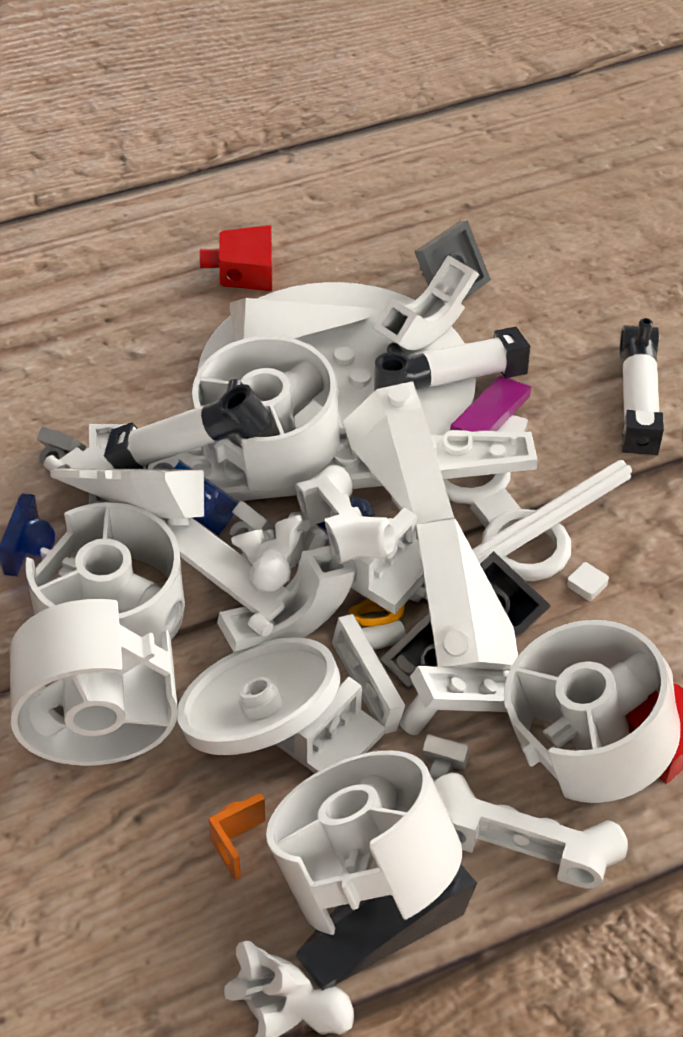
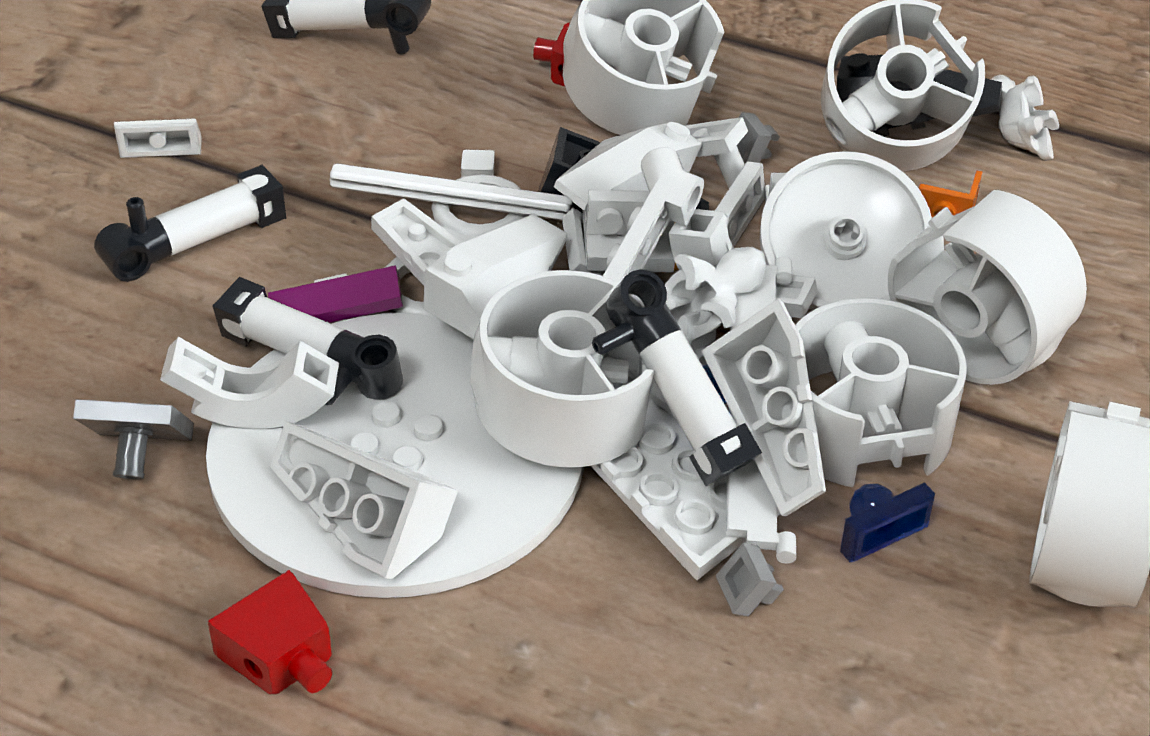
camera: 130 degrees left, 5 degrees down
white plate [434,773,628,888] -> none

